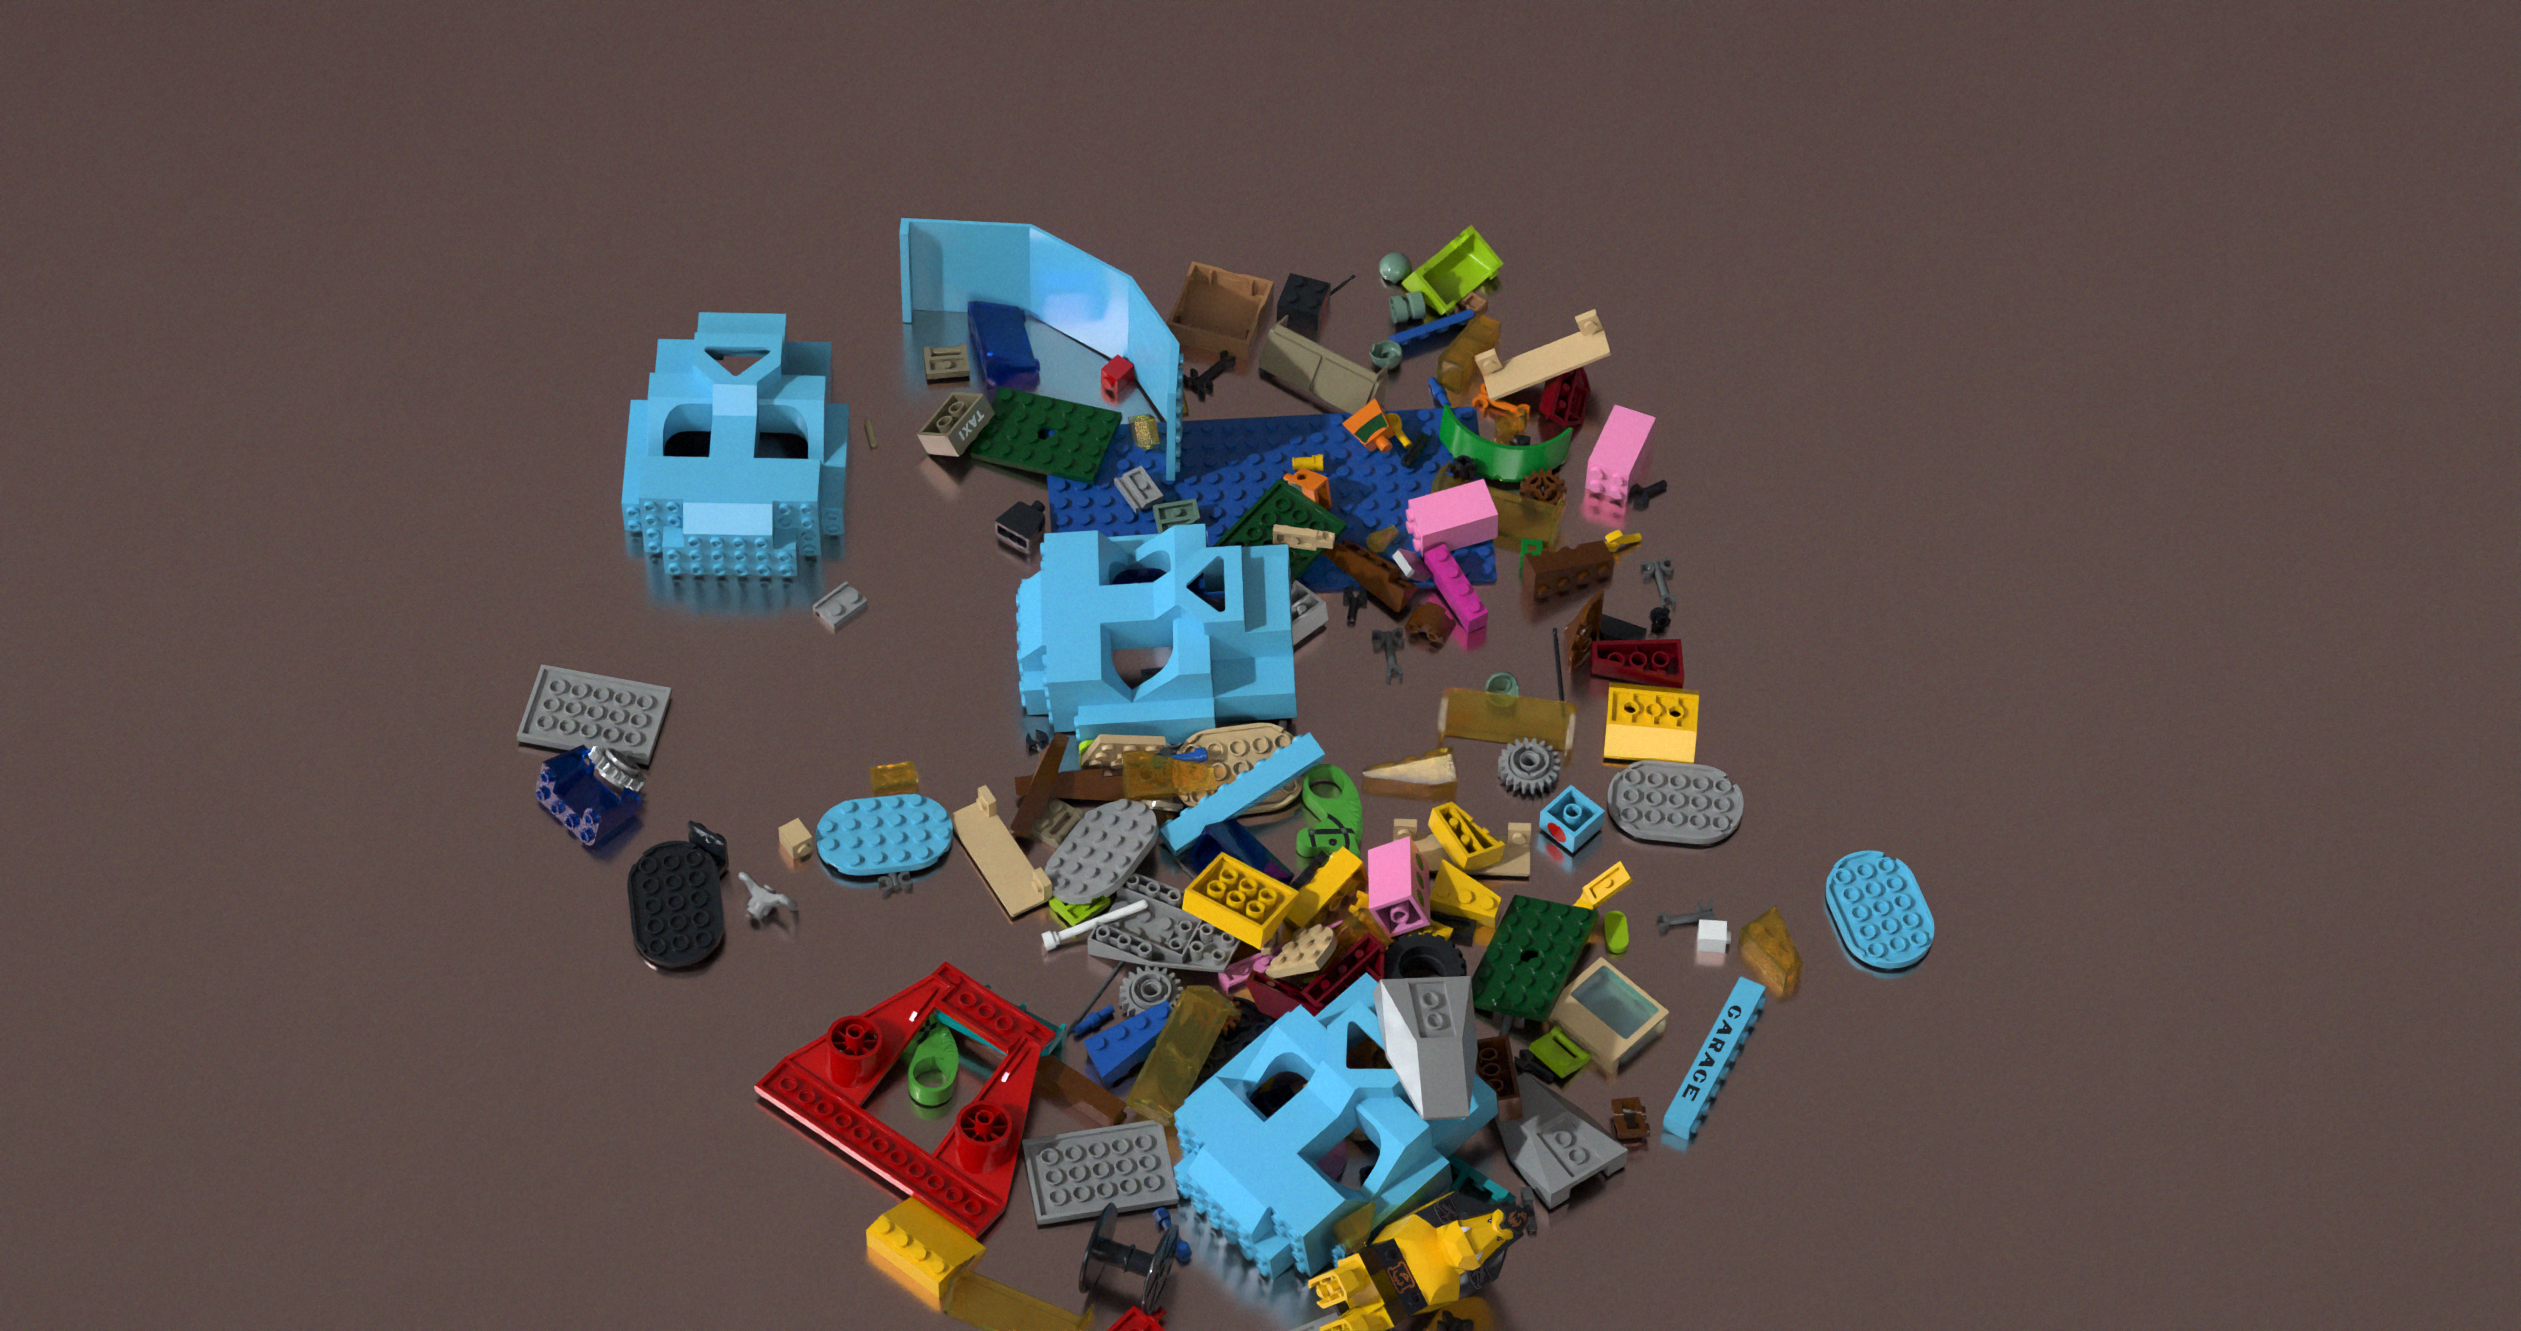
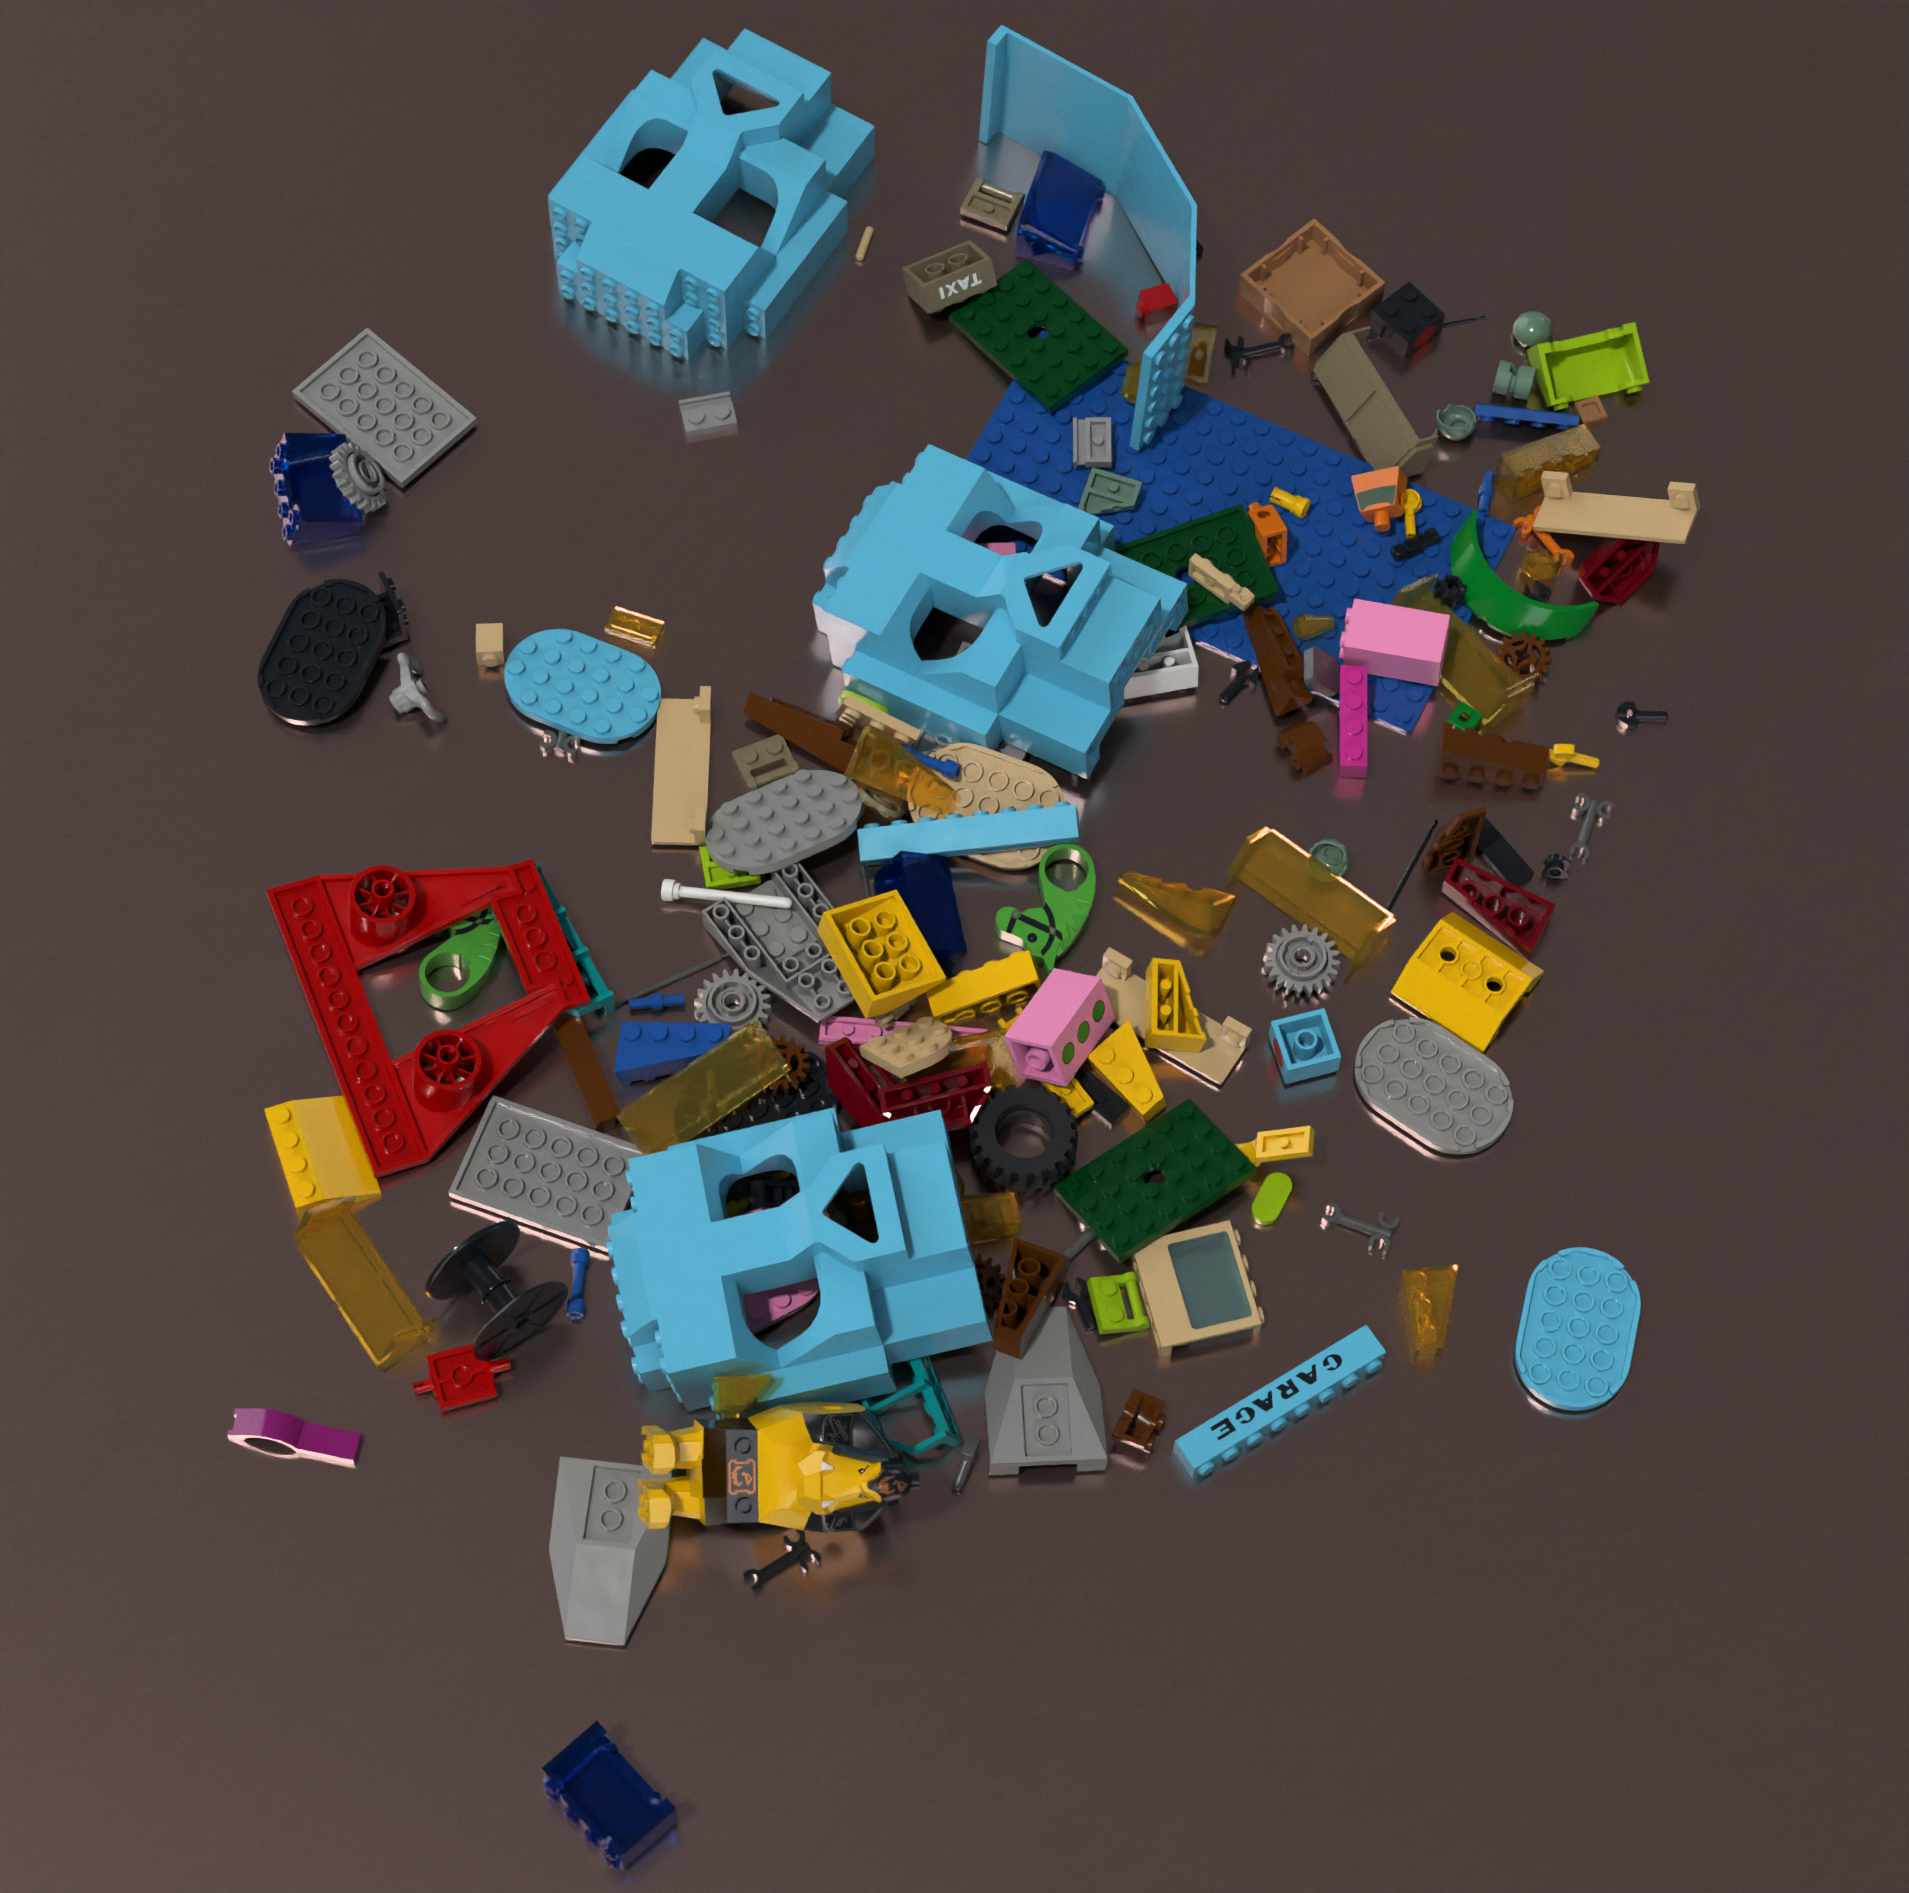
camera: 30 degrees right, 10 degrees up
black torso [995,500,1045,553] -> none
reddish brown wedge [1009,732,1069,838] -> none
black bar [1026,729,1049,755] -> none
black bar [1289,850,1328,891] -> none
dark grey bar [1372,628,1405,681] -> none
light grey wedge [1373,976,1478,1120] -> none
bright pink brick [1585,405,1656,501] -> none
white brick [1697,919,1731,953] -> none

